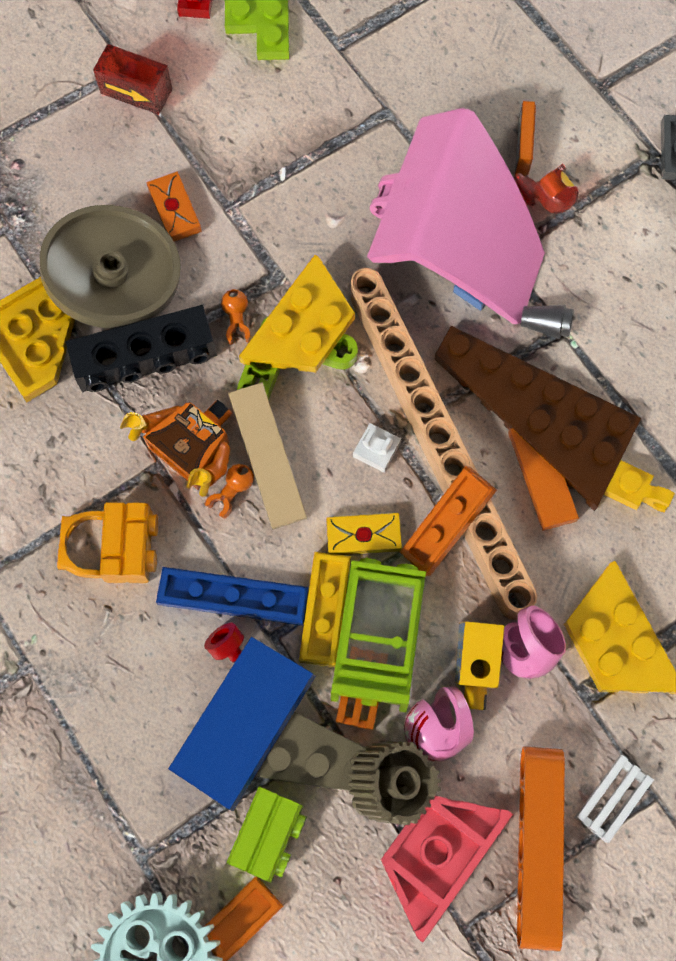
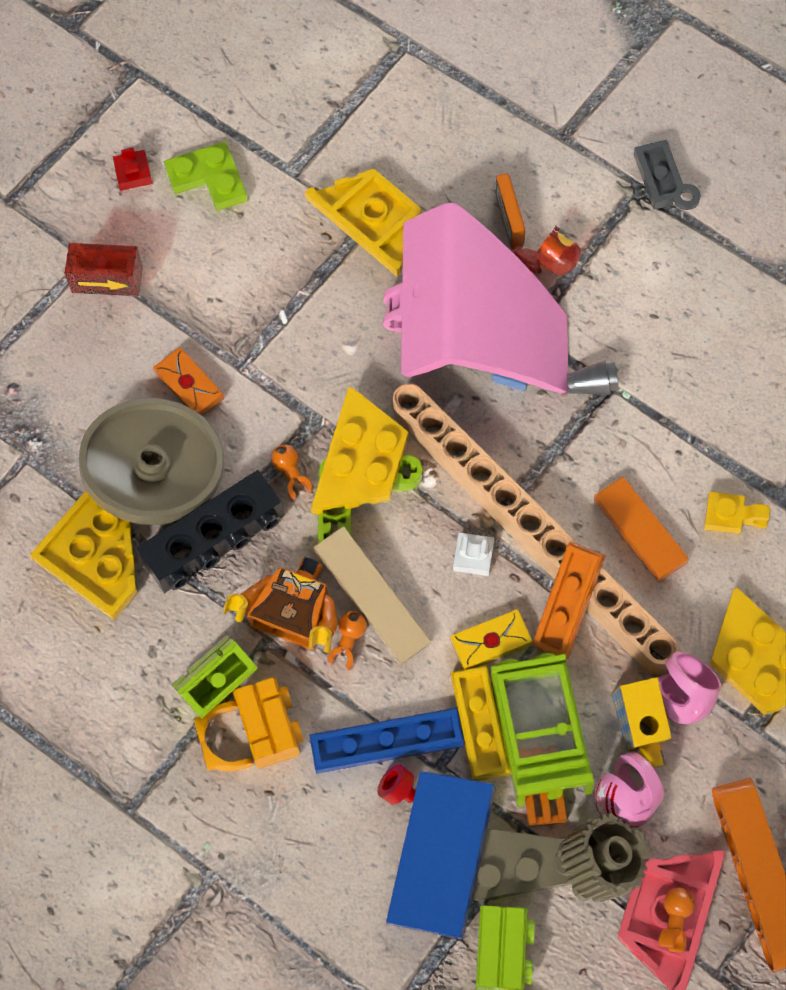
camera: 15 degrees left, 5 degrees down
reddish brown wing [434,326,641,512] -> none
none -> lime brick [171,635,258,719]
none -> yellow wing [305,169,422,277]
none -> orange arm [659,888,695,953]

